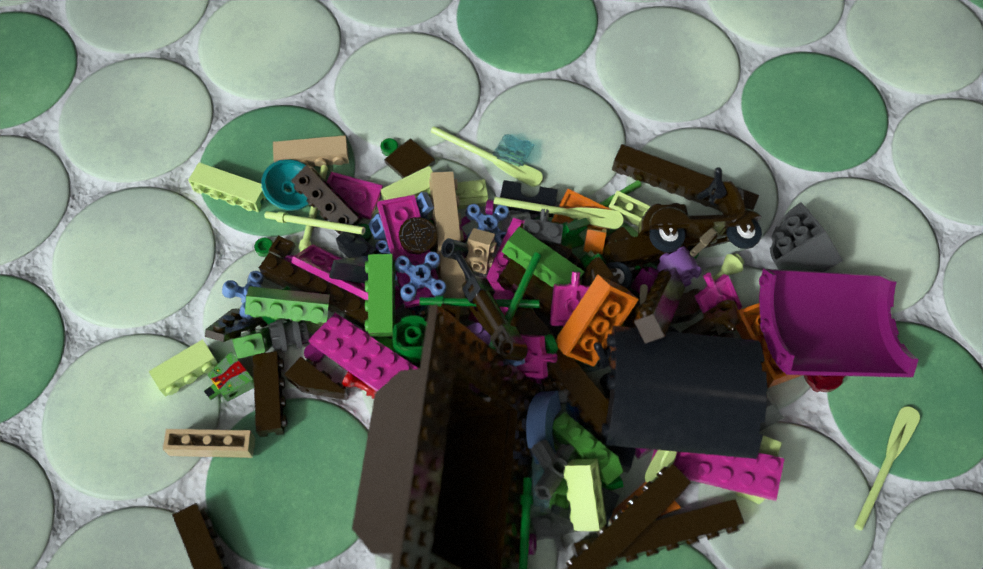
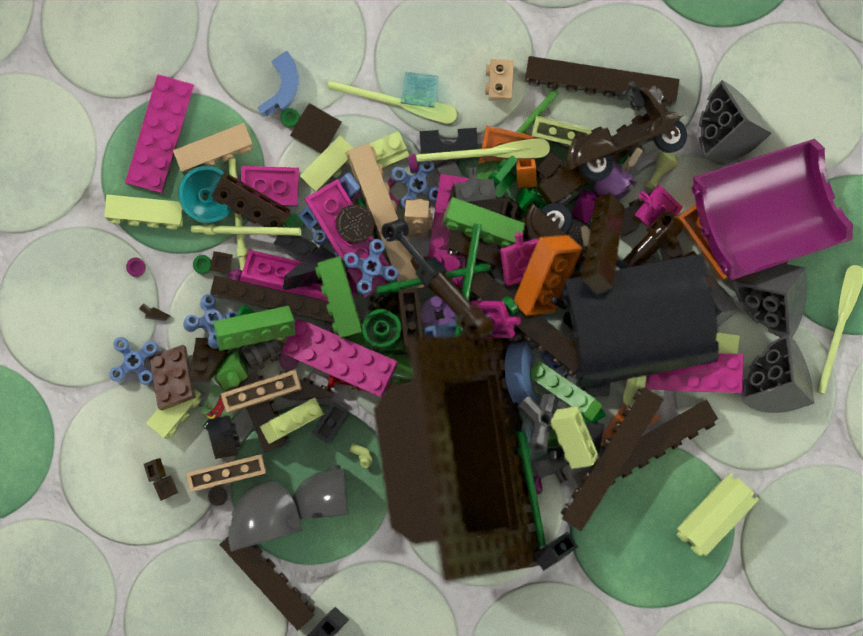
camera: 10 degrees left, 20 degrees up
none -> medium blue gear [109,337,159,386]
none -> dark pink plate [125,74,194,194]
none -> magenta tile [126,257,146,277]
none -> dark brown bar [139,303,171,321]
none -> dark brown plate [143,458,166,482]
none -> reddish brown plate [149,345,196,411]
none -> dark brown plate [153,475,179,501]
none -> black brick [207,416,241,459]
none -> dark brown plate [208,486,228,506]
none -> tan brick [221,370,302,414]
none -> dark grey brick [228,481,303,551]
none -> medium blue arch [257,51,299,117]
none -> yellowish green brick [260,398,324,444]
none -> dark grey brick [292,465,349,519]
none -> black brick [312,401,350,445]
none -> yellowish green arm [349,443,373,469]
none -> tan brick [485,59,514,101]
none -> dark grey brick [734,263,807,337]
none -> dark grey brick [741,334,815,413]

